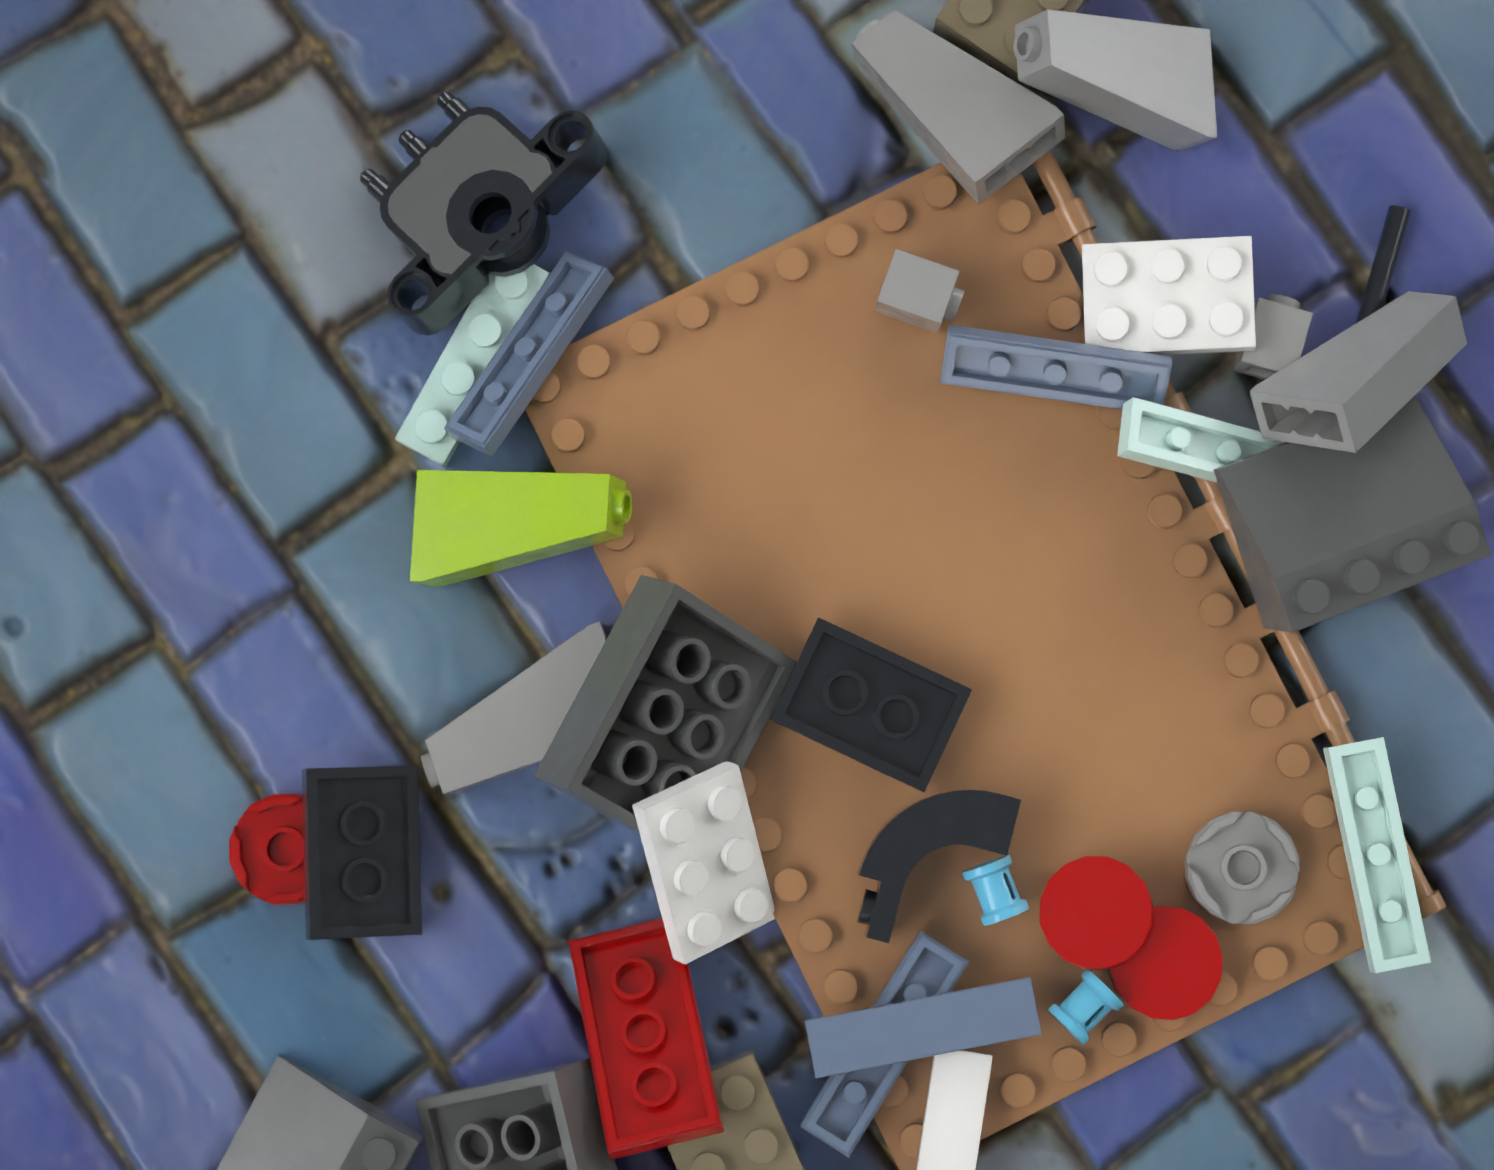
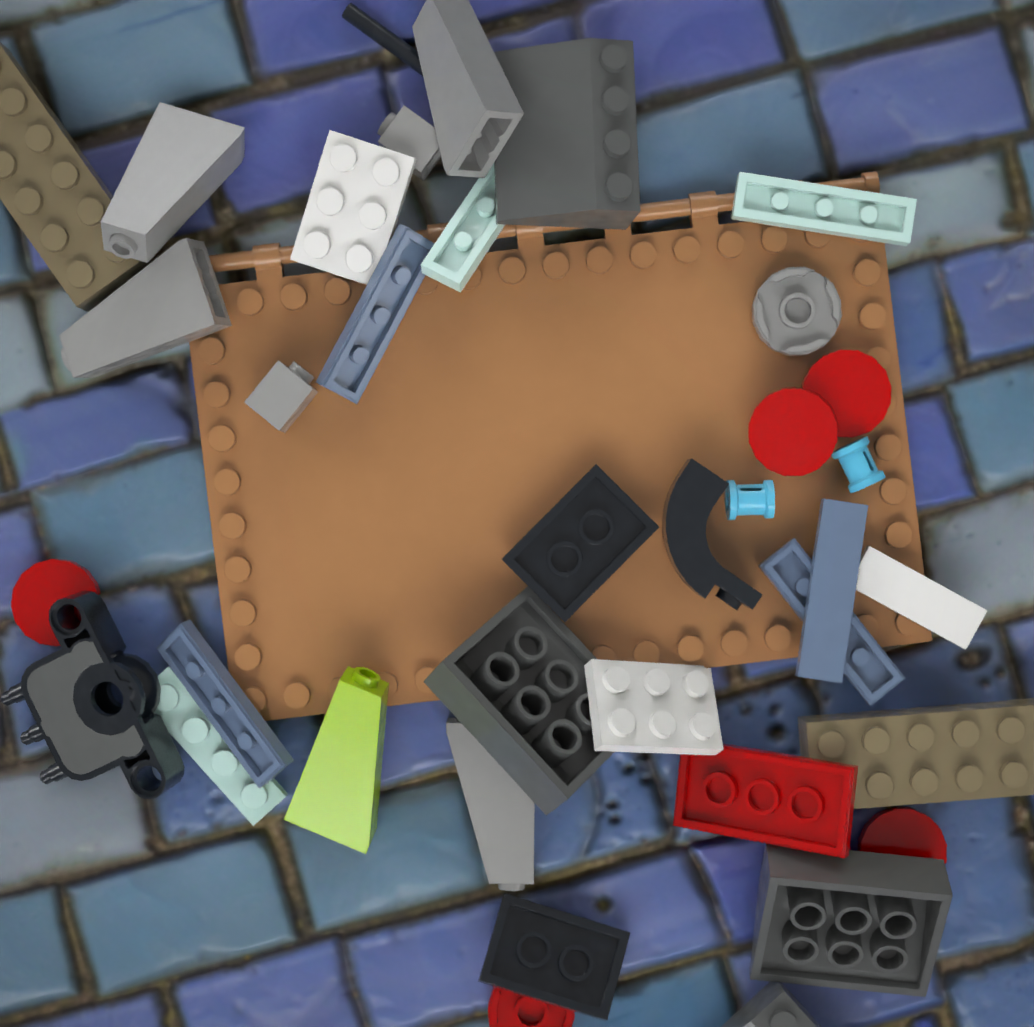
camera: 80 degrees left, 5 degrees up
none -> red tile [11,559,101,646]

